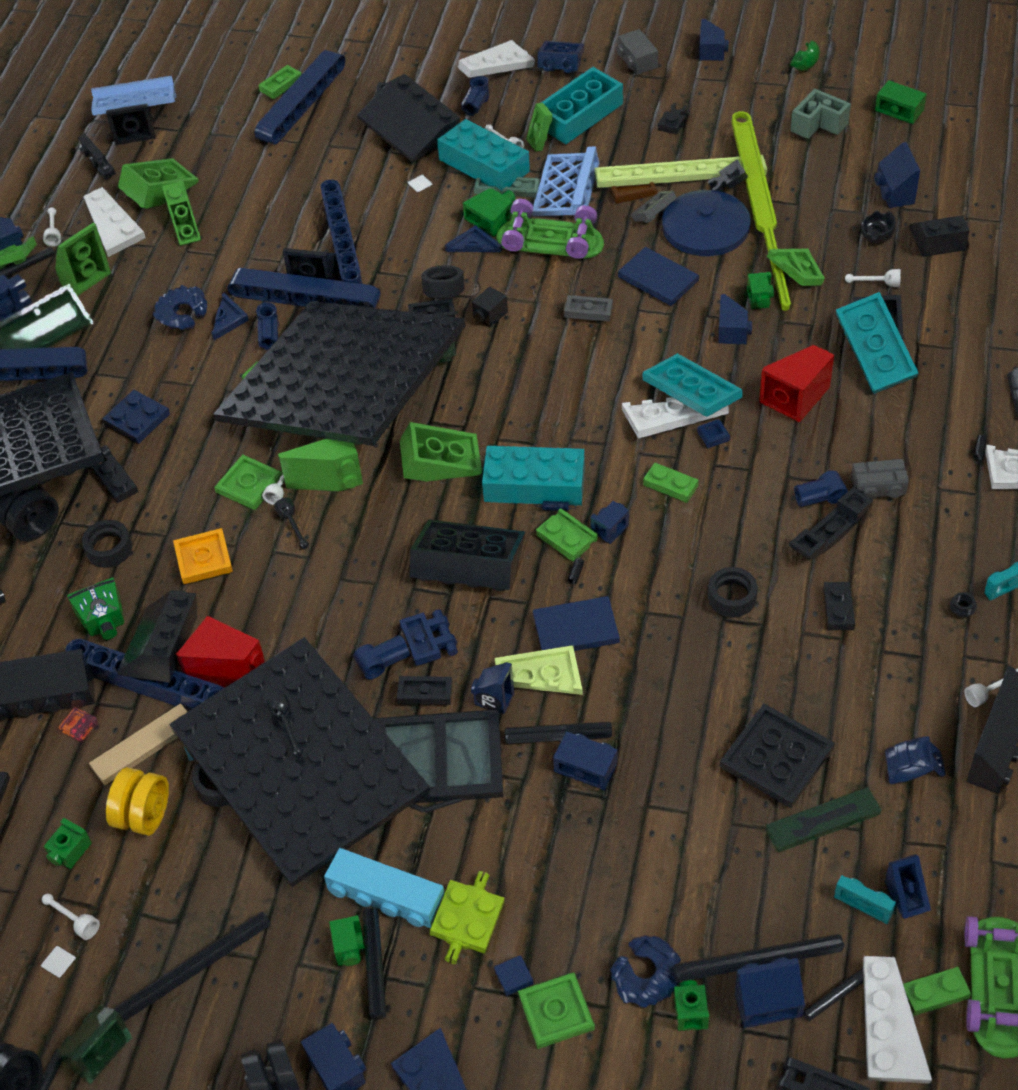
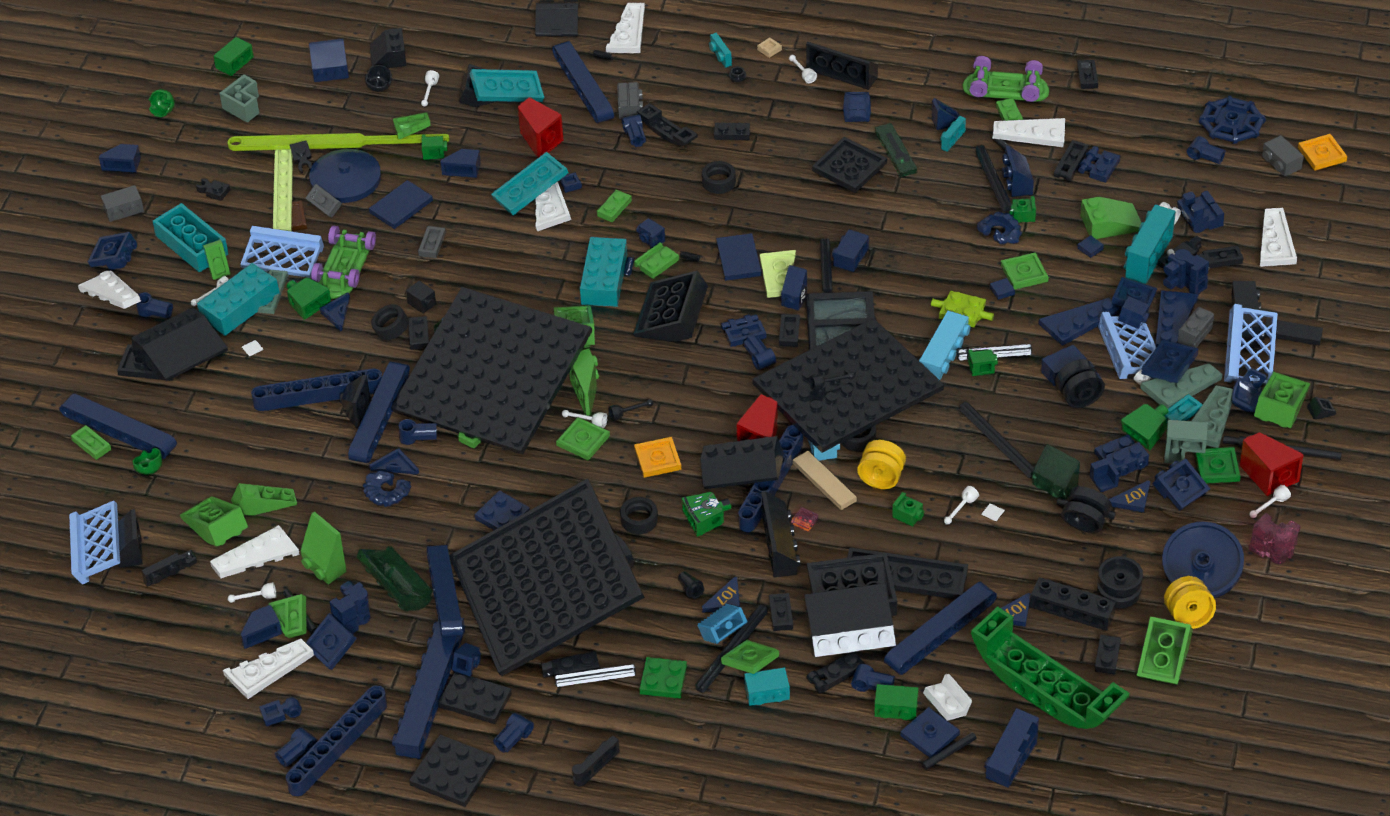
camera: 90 degrees left, 5 degrees down
none -> green hair [132,448,162,475]
none -> dark blue beam [552,41,614,124]

